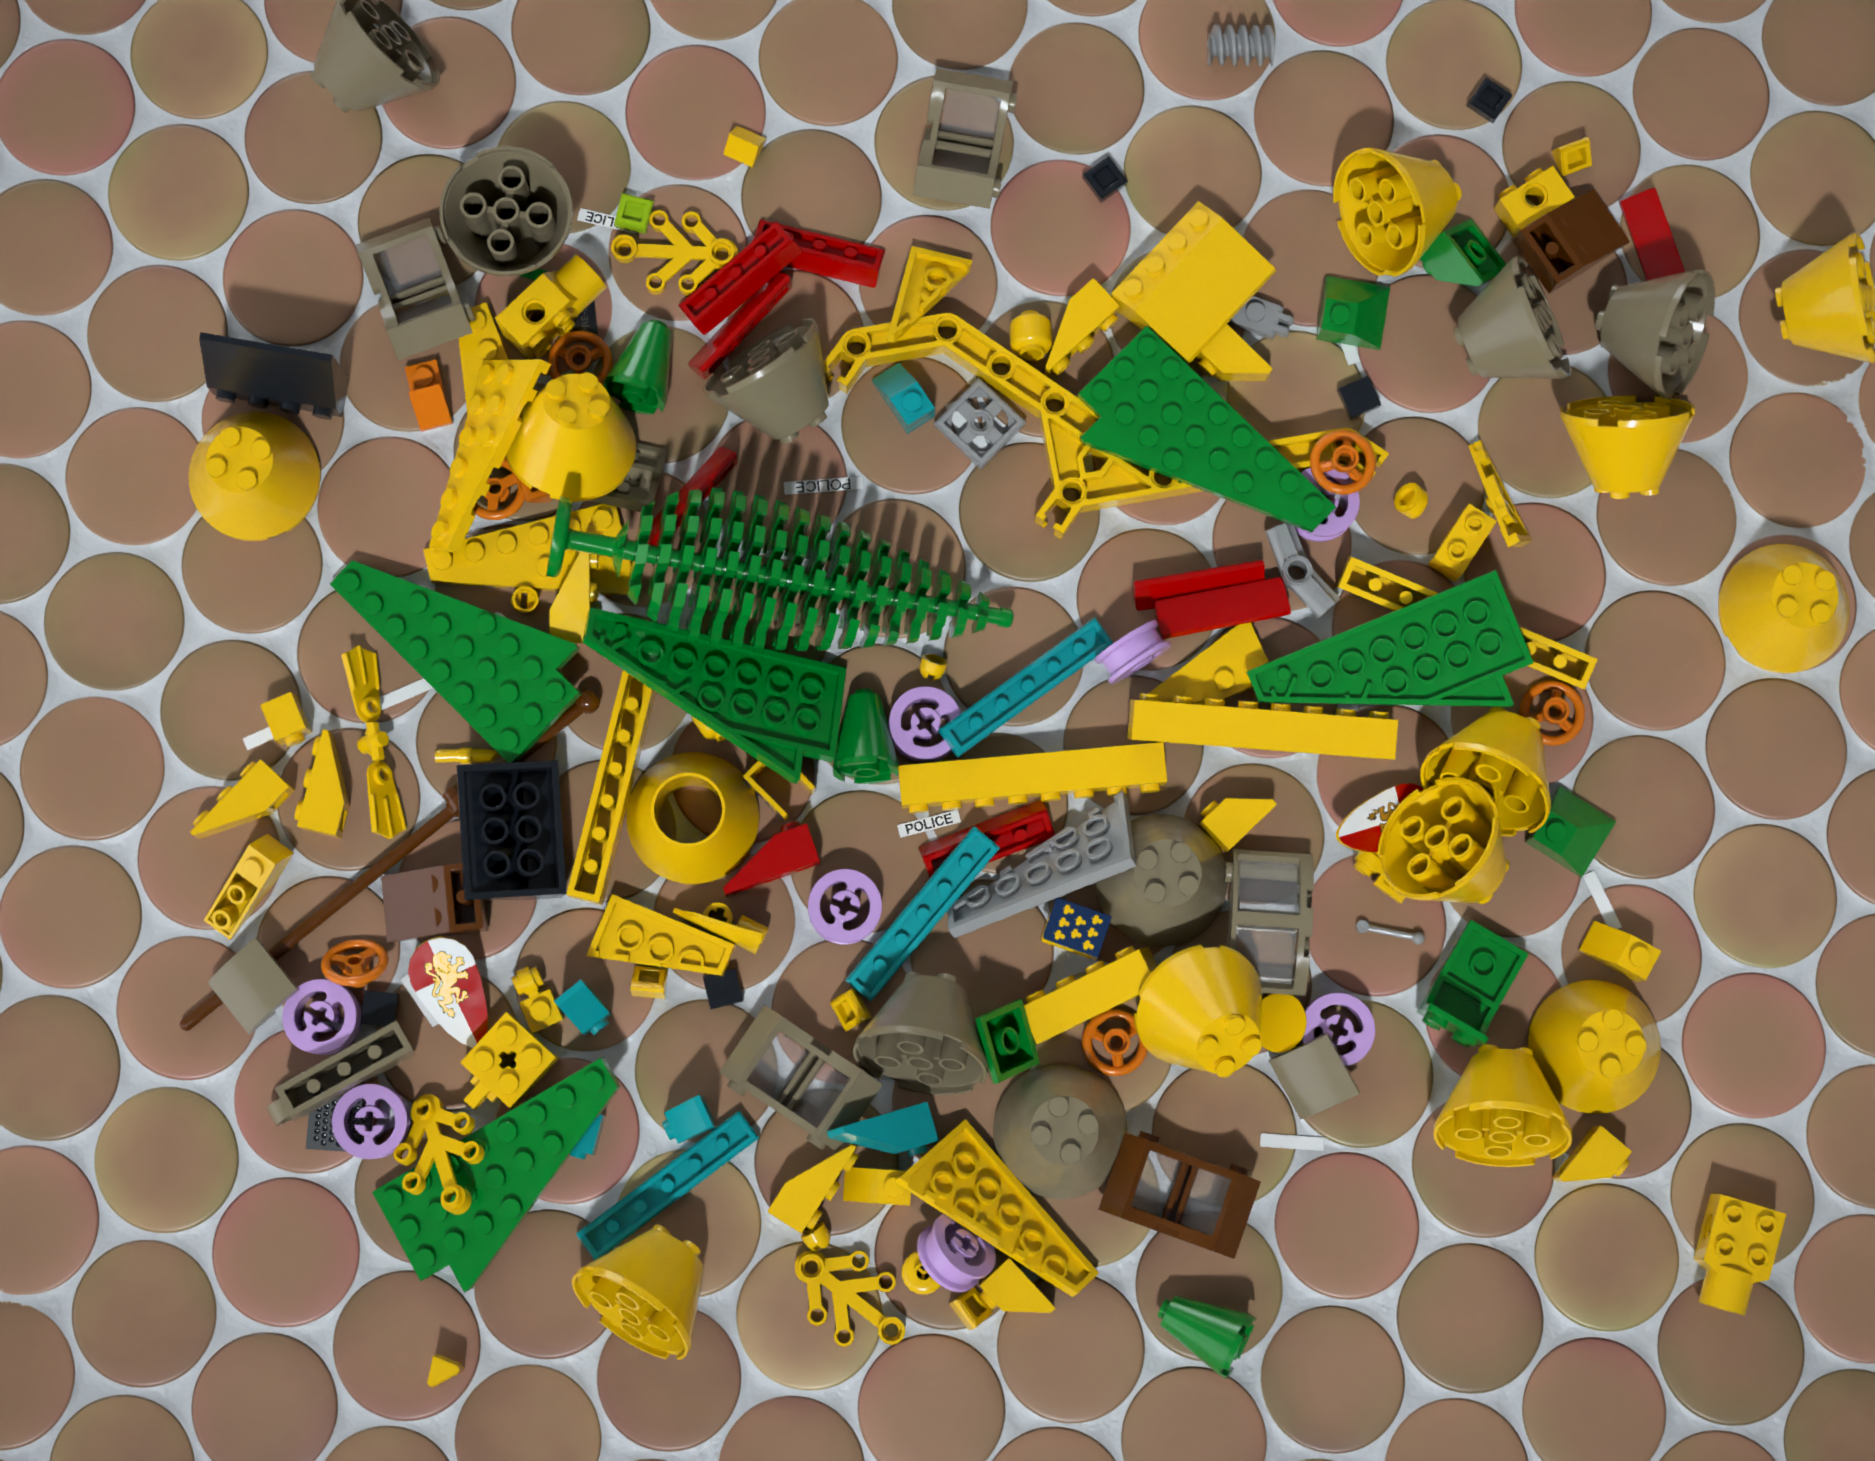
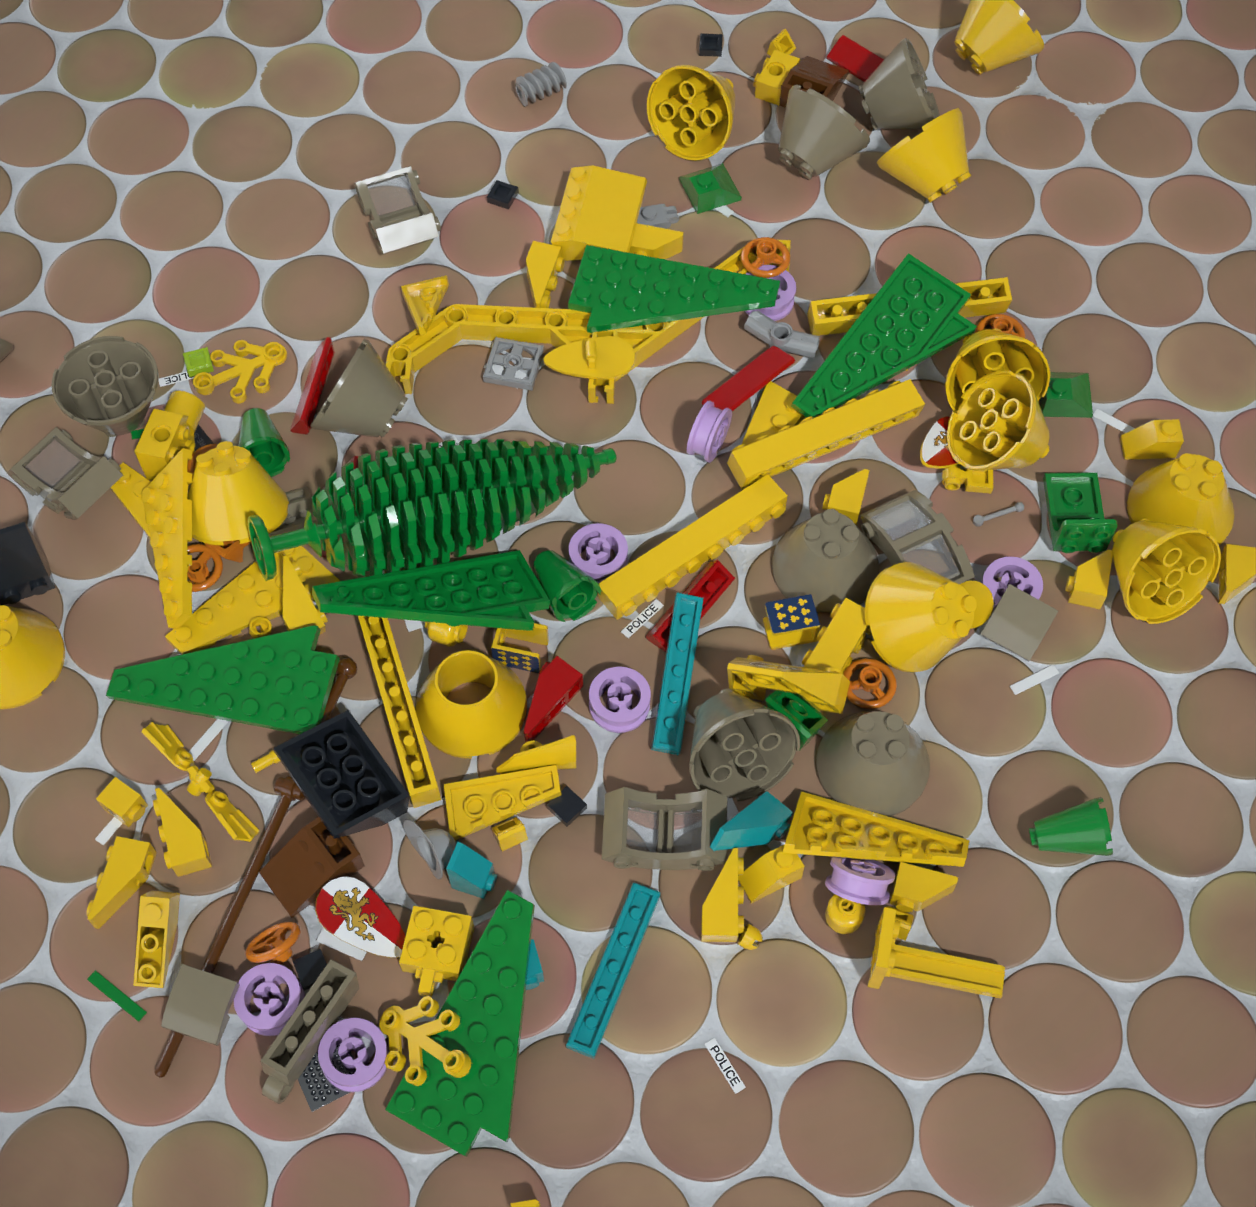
camera: 25 degrees left, 20 degrees down
orange slope [404,359,453,432] -> none
yellow plate [511,966,564,1034] -> none
yellow cone [572,1225,703,1360] -> none
teal slope [662,1095,717,1144] -> none
red slope [678,221,802,335] -> none
yellow slope [723,126,766,168] -> none
red slope [752,219,885,288] -> none
yellow plant [794,1250,905,1347] -> none
yellow slope [830,988,872,1031] -> none
teal slope [872,363,935,434] -> none
yellow hinge [919,653,948,681] -> none
teal tile [938,618,1113,758] -> none
light grey wing [947,790,1136,938] -> none
yellow head [1009,310,1053,361] -> none
reddish brown window [1098,1131,1261,1259] -> none
red slope [1131,560,1265,611] -> none
black tile [1337,376,1381,420] -> none
yellow tile [1394,483,1428,519] -> none
green slope [1420,219,1506,287] -> none
yellow brick [1428,503,1497,582] -> none
yellow wing [1468,440,1532,547] -> none
yellow cone [1718,544,1850,674] -> none
none -> green sticker [87,970,147,1022]
none -> light grey piece [403,819,456,880]
none -> yellow shield [544,336,635,380]
none -> white sticker [705,1038,746,1094]
none -> yellow wedge [727,655,850,714]
none -> yellow bracket [867,907,1005,999]
none -> yellow slope [1065,550,1113,609]

